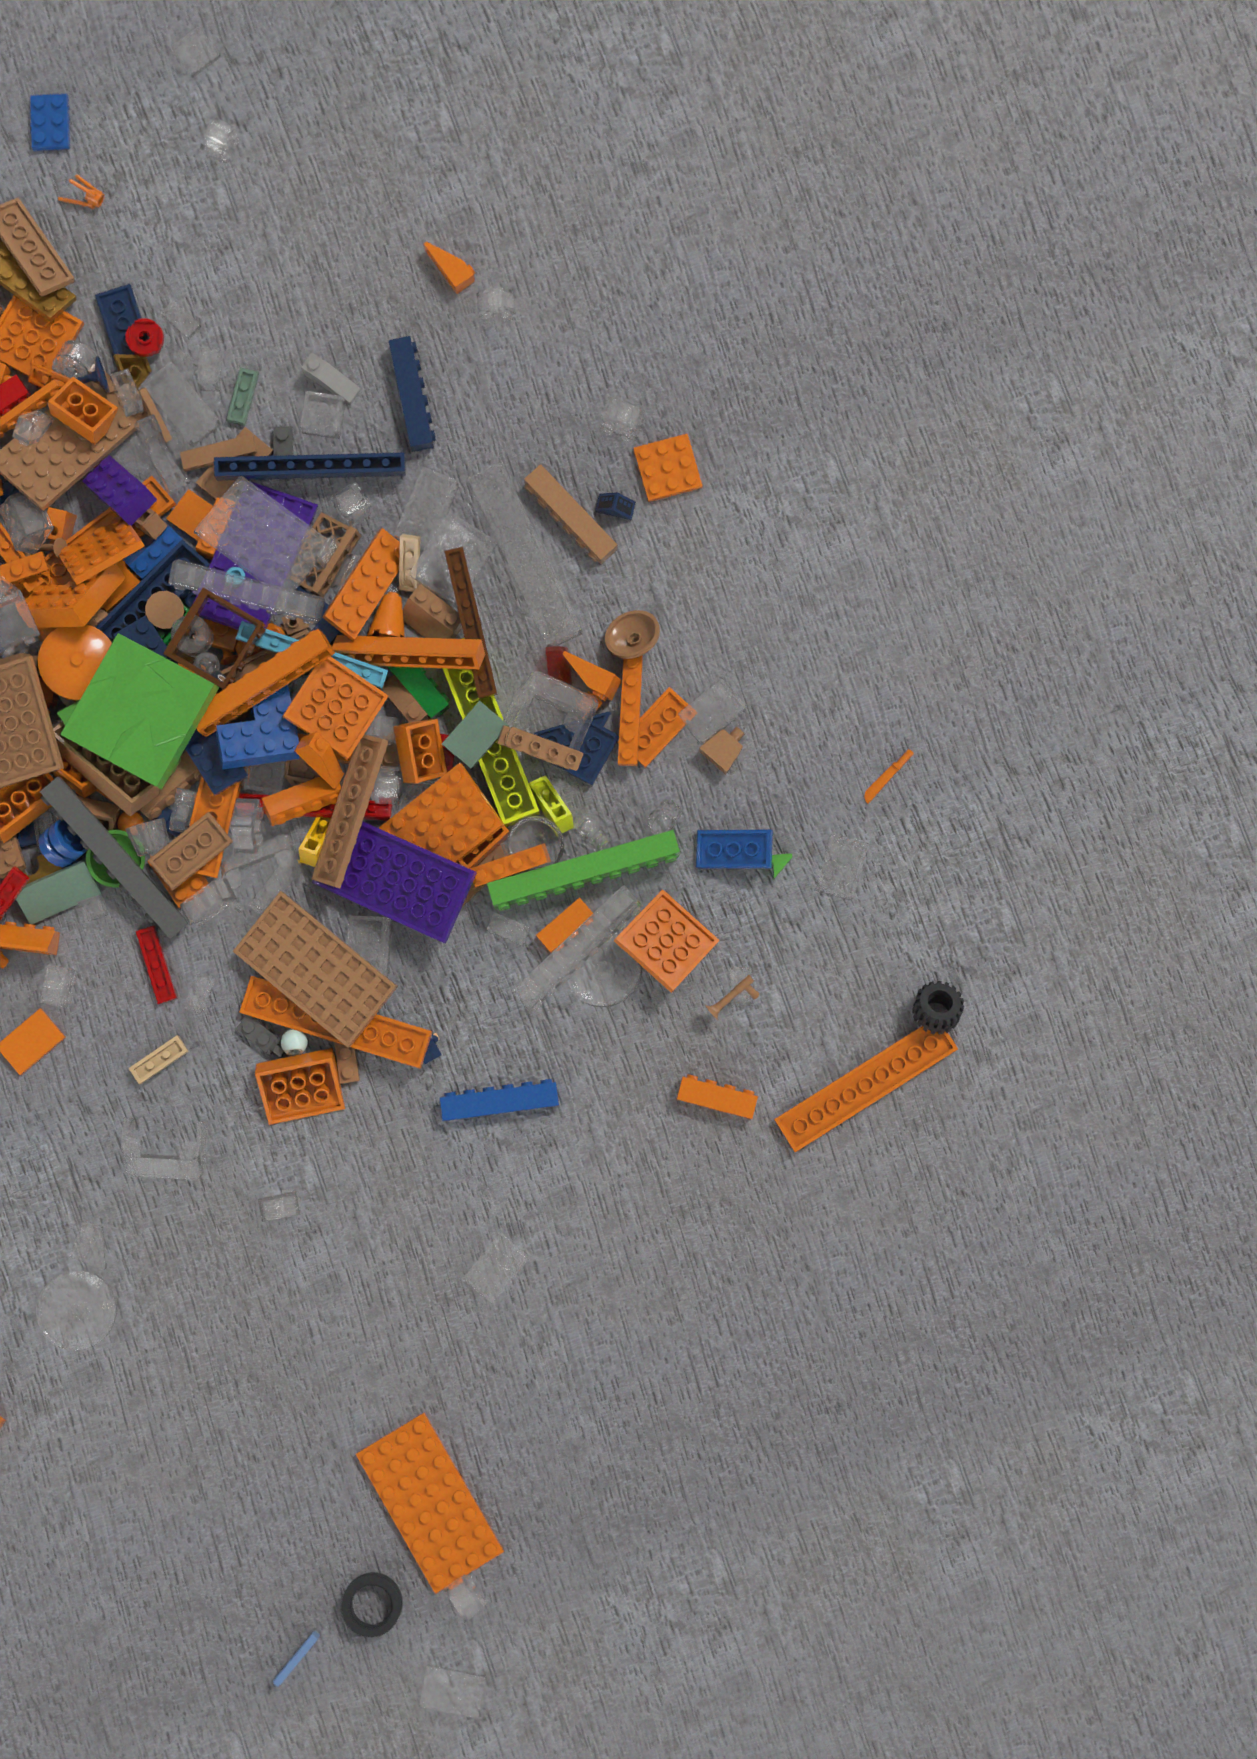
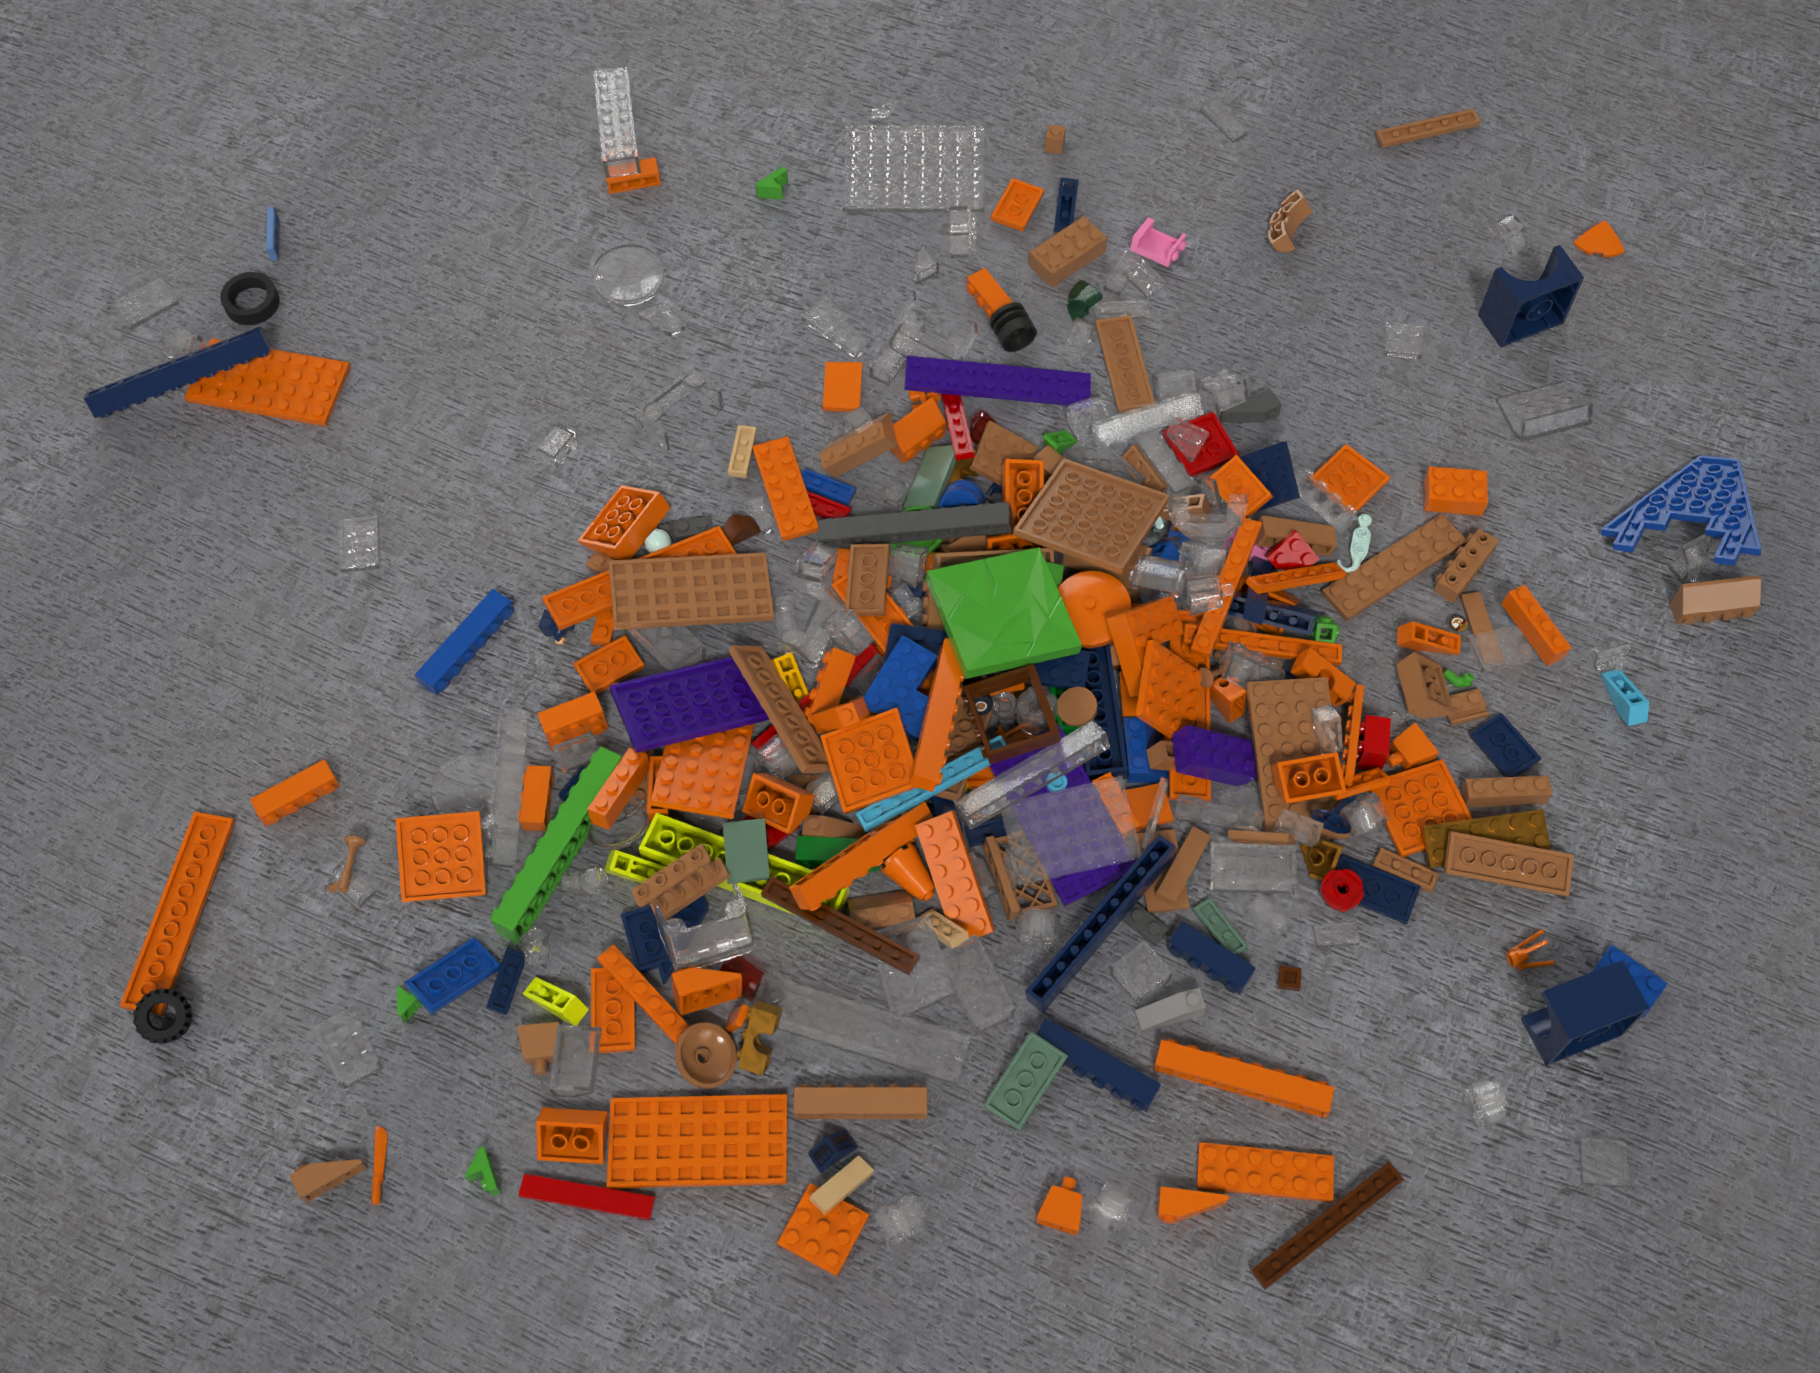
camera: 135 degrees right, 20 degrees down
none -> dark blue brick [84,326,271,418]
none -> medium nougat slope [289,1159,368,1203]
none -> bright green slope [465,1146,501,1196]
none -> dark blue tile [485,947,527,1016]
none -> red tile [518,1174,656,1220]
none -> neon yellow slope [523,977,589,1027]
none -> orange slope [536,1107,608,1164]
none -> orange brick [537,691,609,751]
none -> dark blue axle [558,766,585,802]
none -> orange plate [573,635,645,695]
none -> orange plate [590,610,615,646]
none -> orange plate [606,1094,788,1189]
none -> reddish brown slope [721,515,761,546]
none -> orange tile [724,1004,750,1033]
none -> pearl gold arch [737,1001,783,1076]
none -> orange plate [752,436,818,542]
none -> blue tile [801,469,856,506]
none -> tan tile [809,1155,874,1215]
none -> medium nougat slope [819,412,898,477]
none -> sand green tile [983,1031,1068,1131]
none -> orange torso [1036,1177,1083,1236]
none -> clear tile [1141,777,1169,850]
none -> orange brick [1153,1039,1335,1118]
none -> dark blue brick [1167,921,1256,995]
none -> orange plate [1196,1142,1334,1203]
none -> reddish brown plate [1250,1162,1404,1290]
none -> reddish brown plate [1277,966,1302,991]
none -> medium nougat tile [1372,848,1440,894]
none -> dark blue piece [1521,960,1650,1066]

